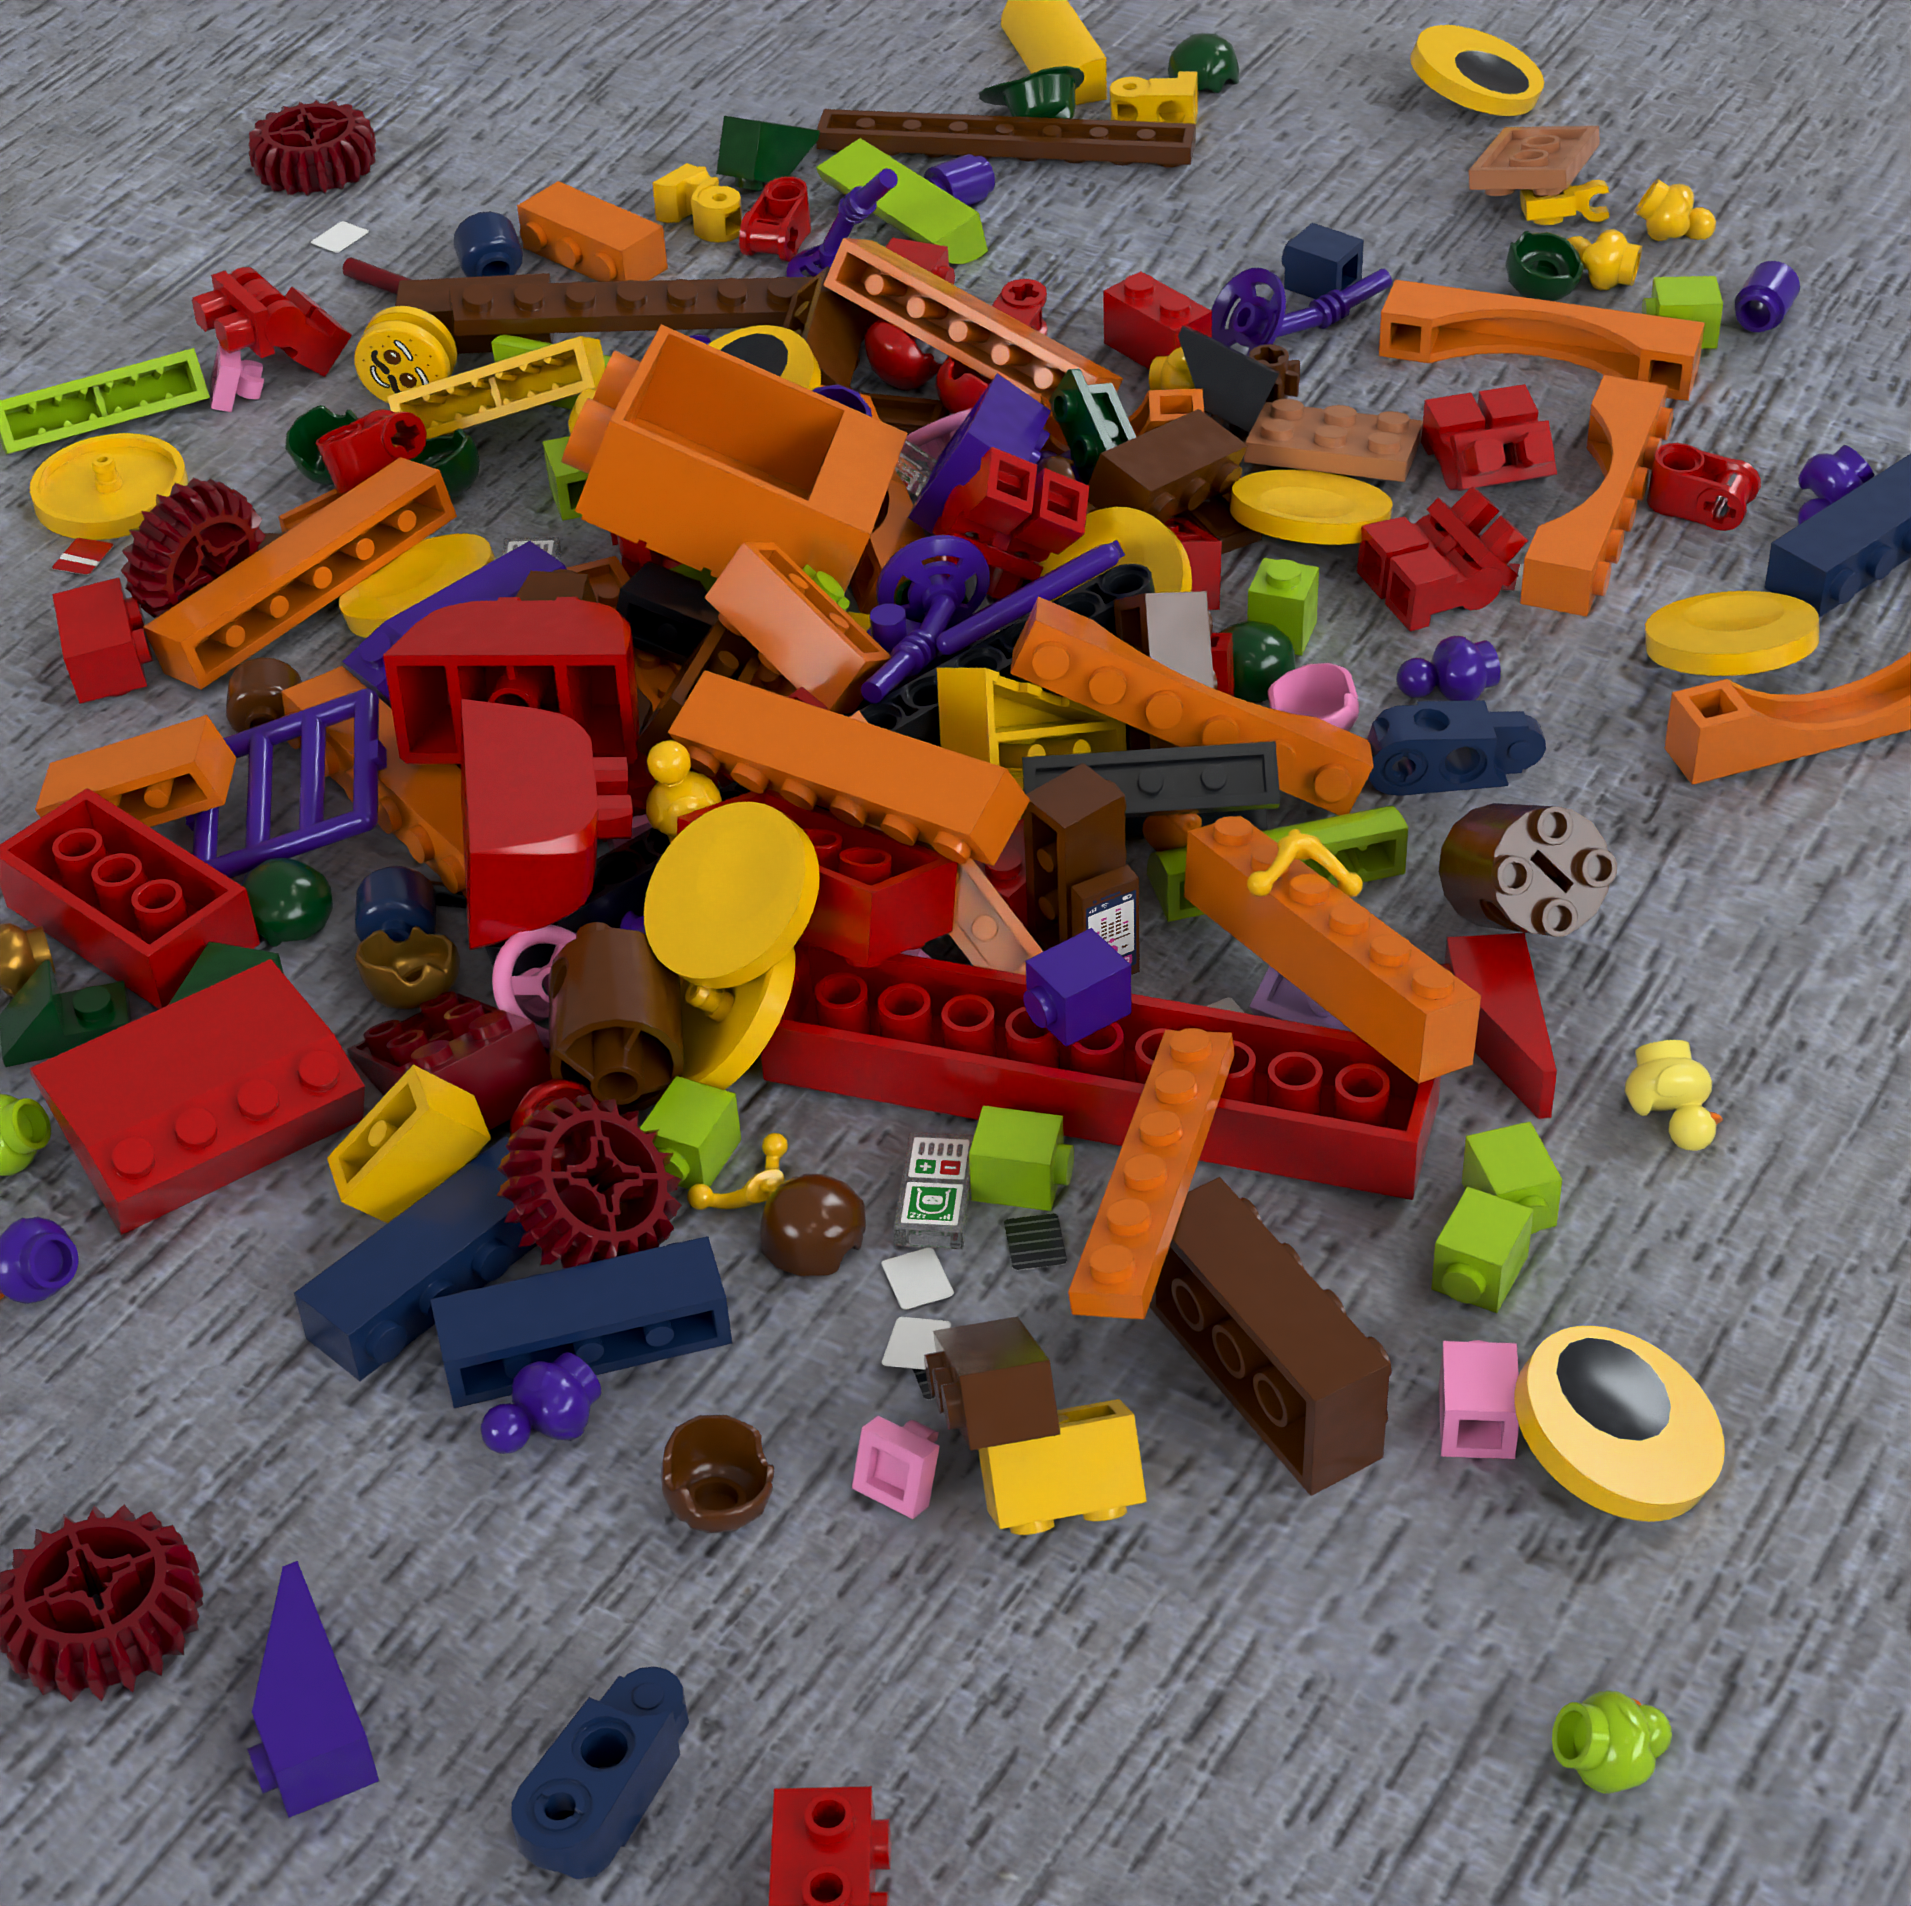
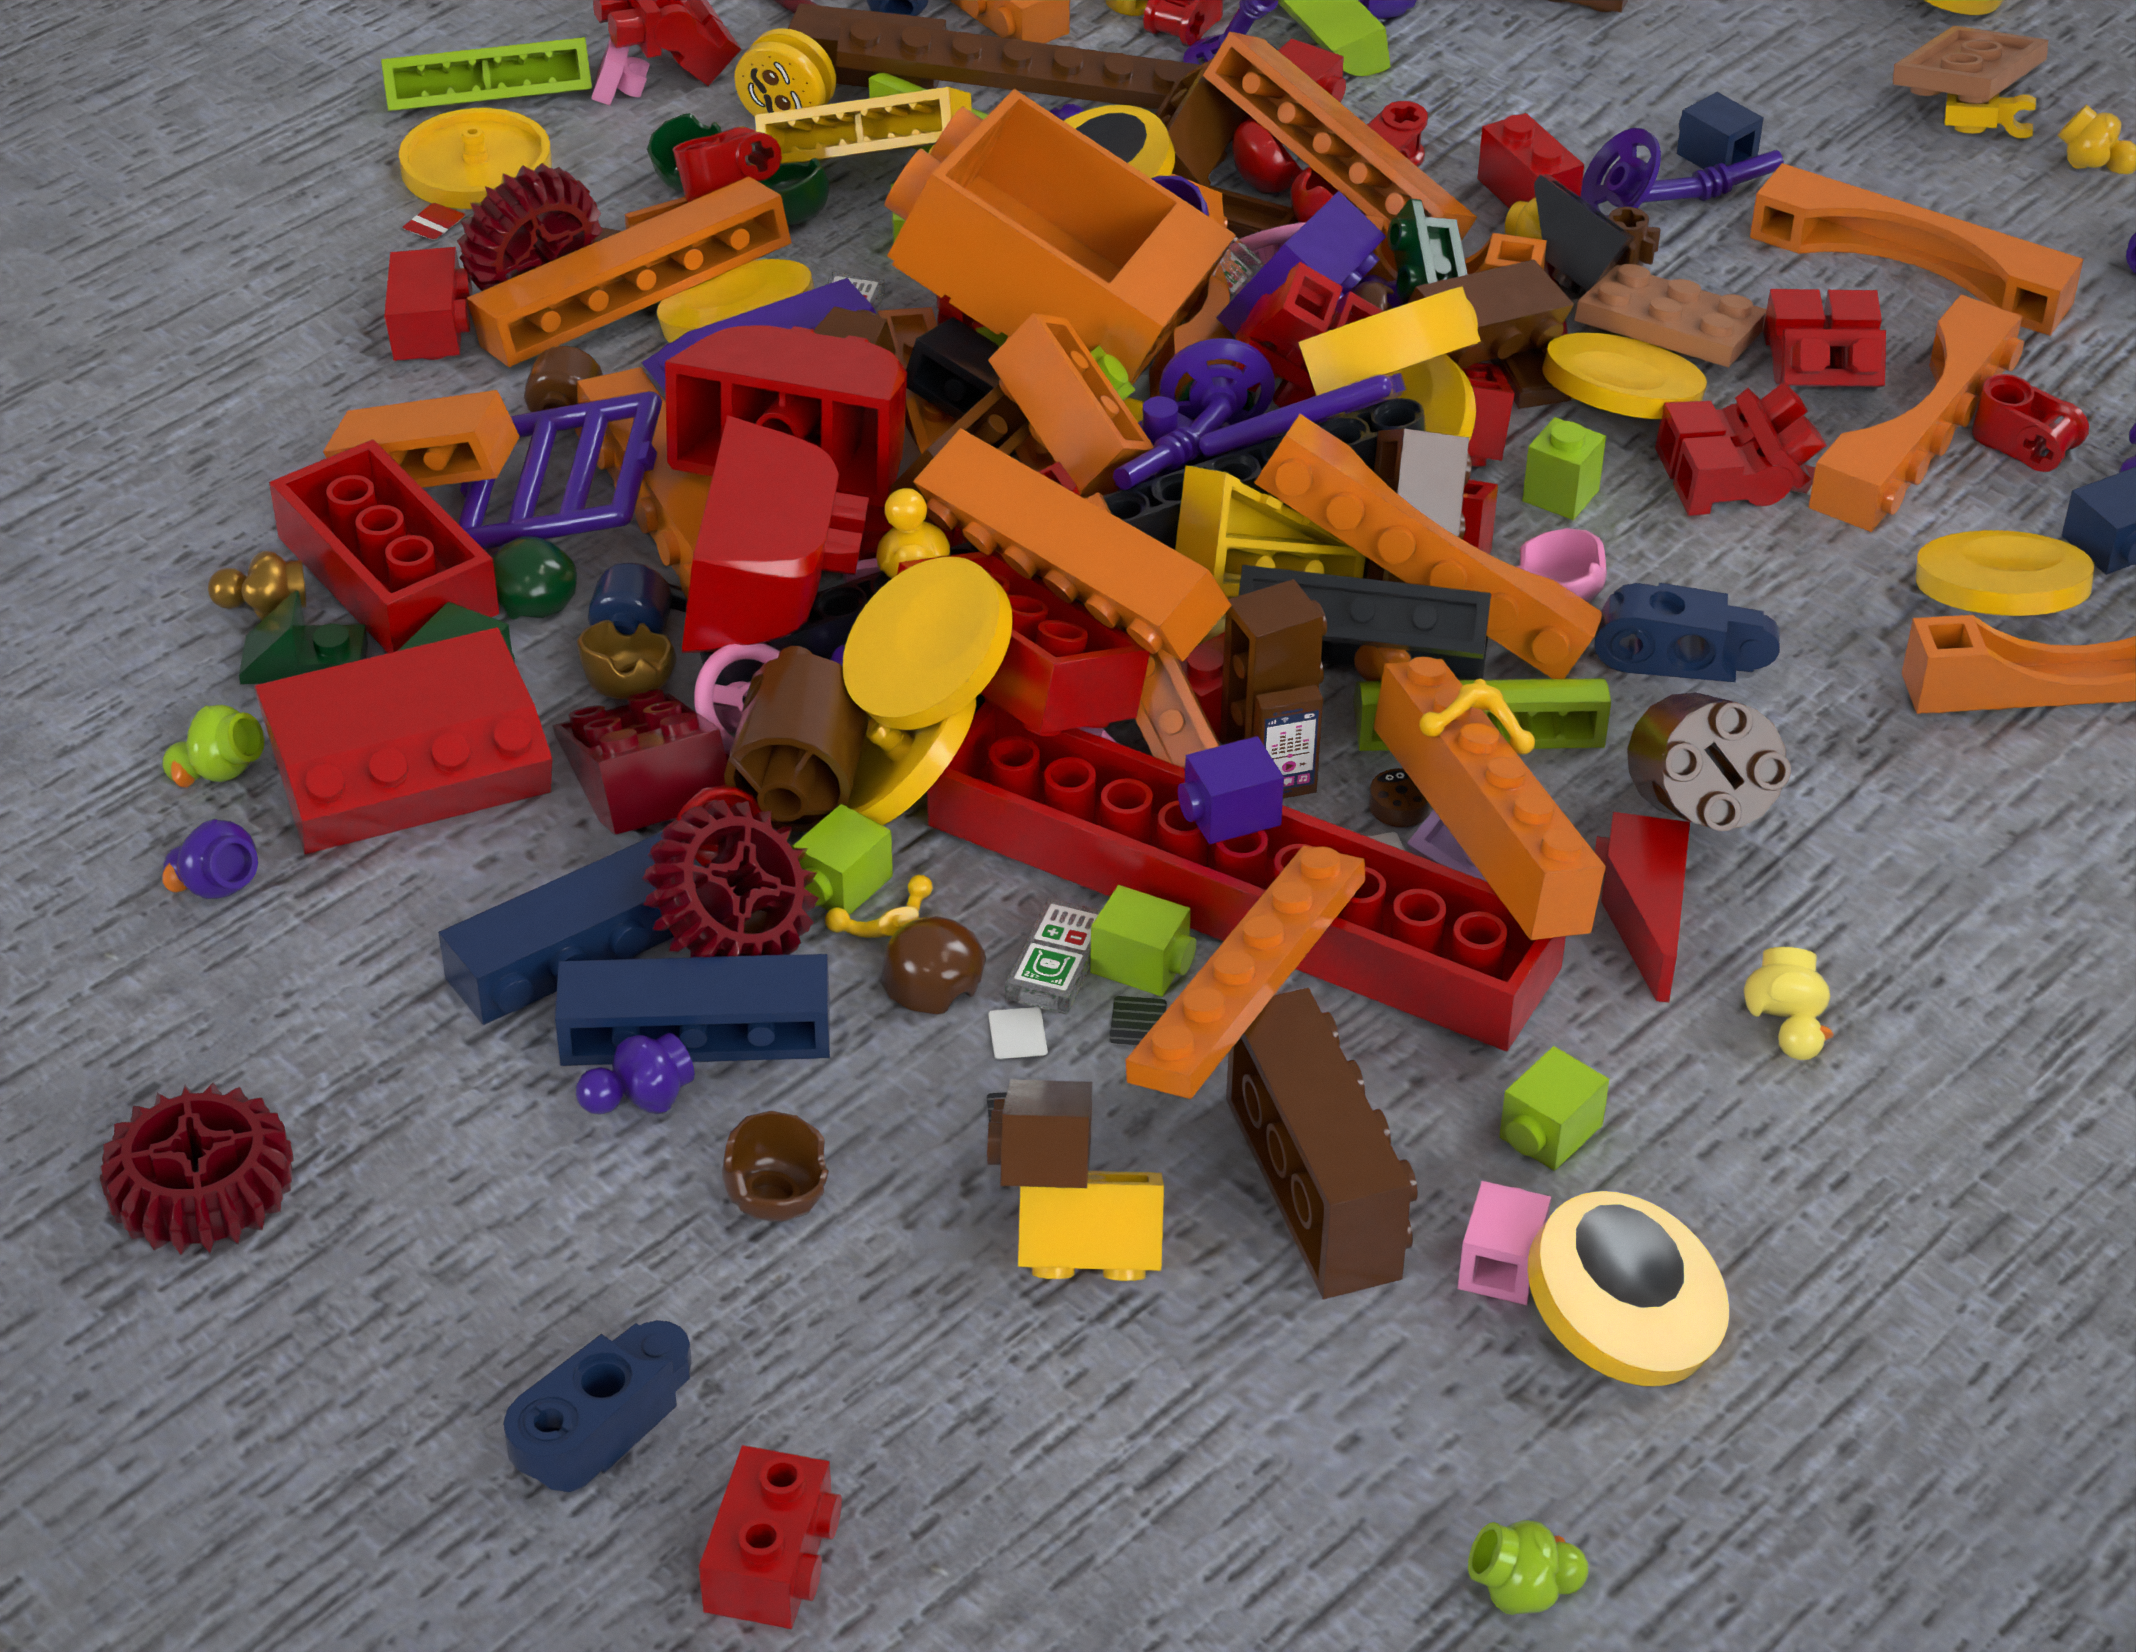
camera: 10 degrees right, 0 degrees up
dark purple slope [247,1561,379,1818] -> none
yellow brick [327,1065,491,1223] -> none
bright pink tile [852,1416,940,1519] -> none
white sticker [882,1317,951,1370] -> none
dark green hair [1219,620,1295,702] -> none
dark purple animal [1396,636,1501,701] -> none
lime brick [1462,1121,1562,1234] -> none
dark green hair [1506,231,1584,301] -> none
yellow animal [1567,229,1642,291] -> none
lime brick [1641,276,1723,349] -> none
none -> yellow arch [1298,286,1481,396]
none -> reddish brown tile [1369,768,1432,827]

